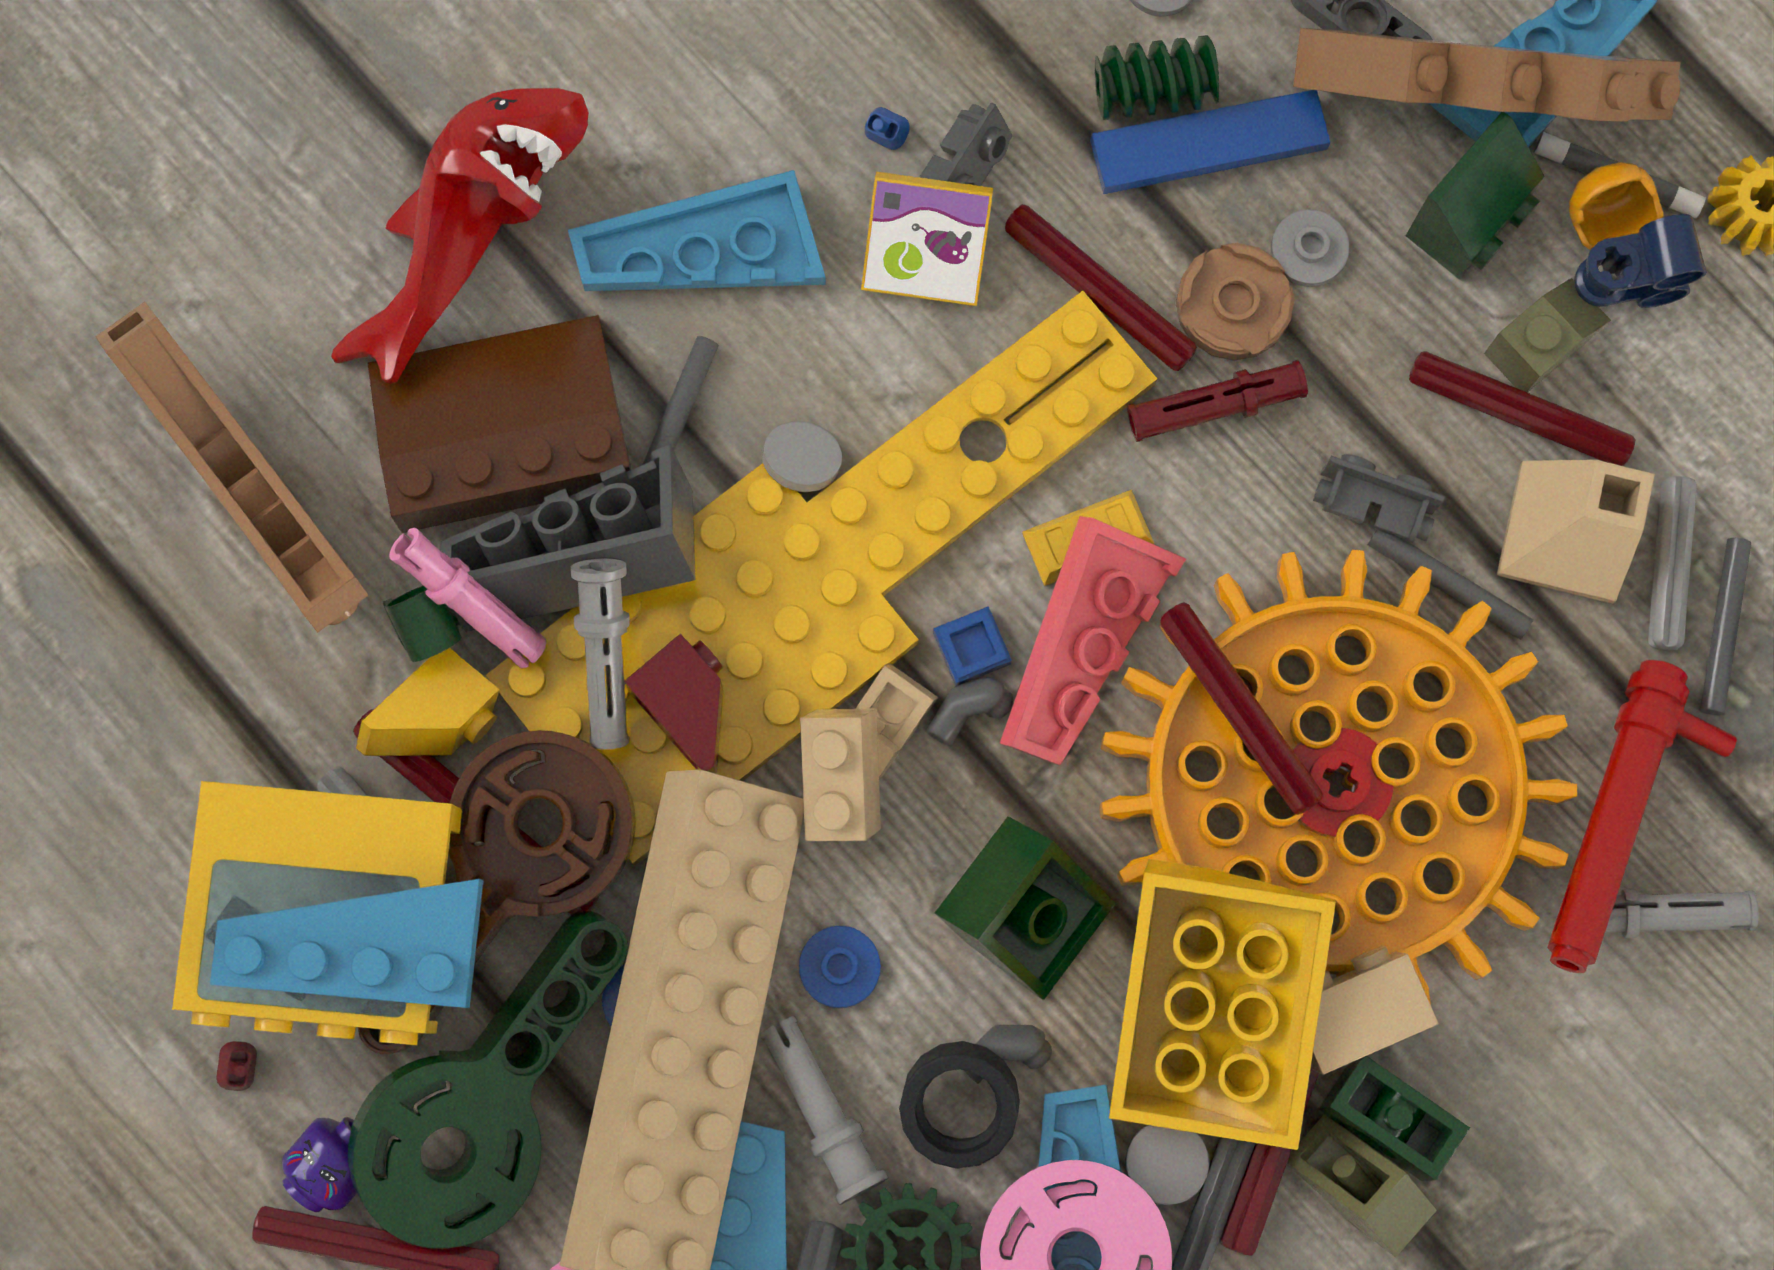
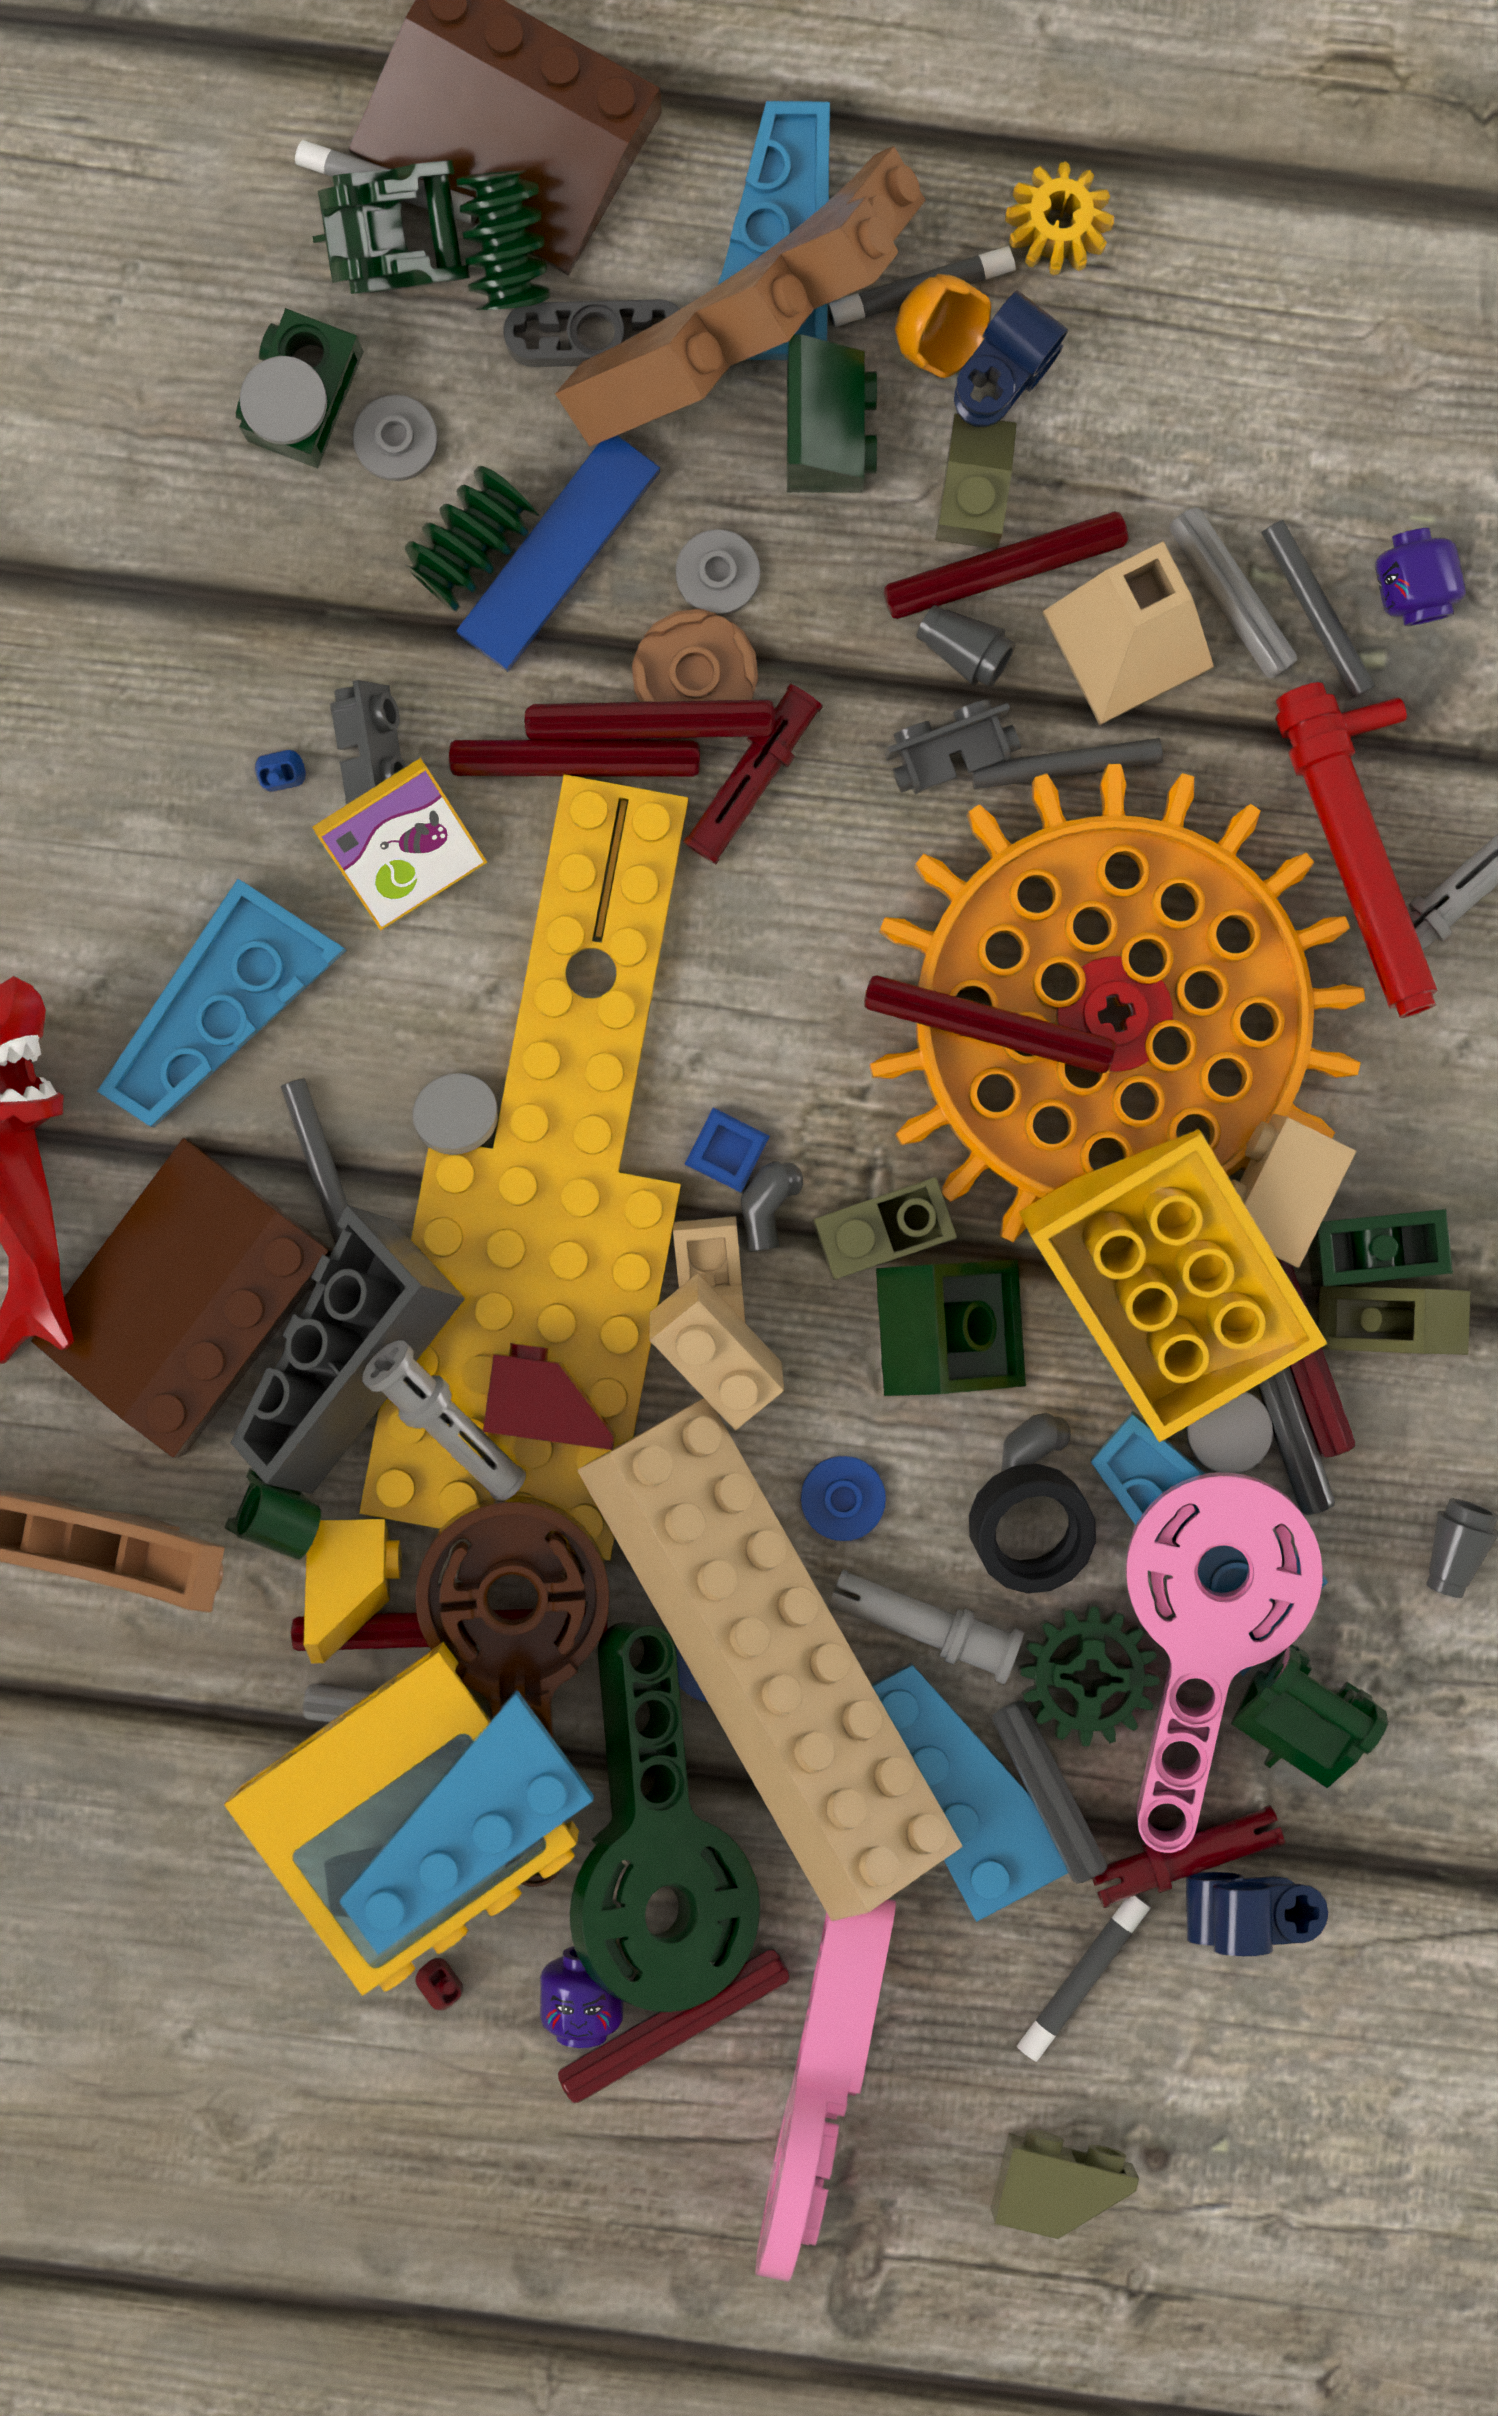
camera: 40 degrees left, 10 degrees up
bright pink pin [389,528,546,668] -> none
coral wing [1000,516,1186,765] -> none
yellow tile [1022,489,1154,587] -> none
none -> dark red axle [524,700,775,740]
none -> olive slope [813,1177,957,1280]
none -> dark grey cone [916,605,1016,687]

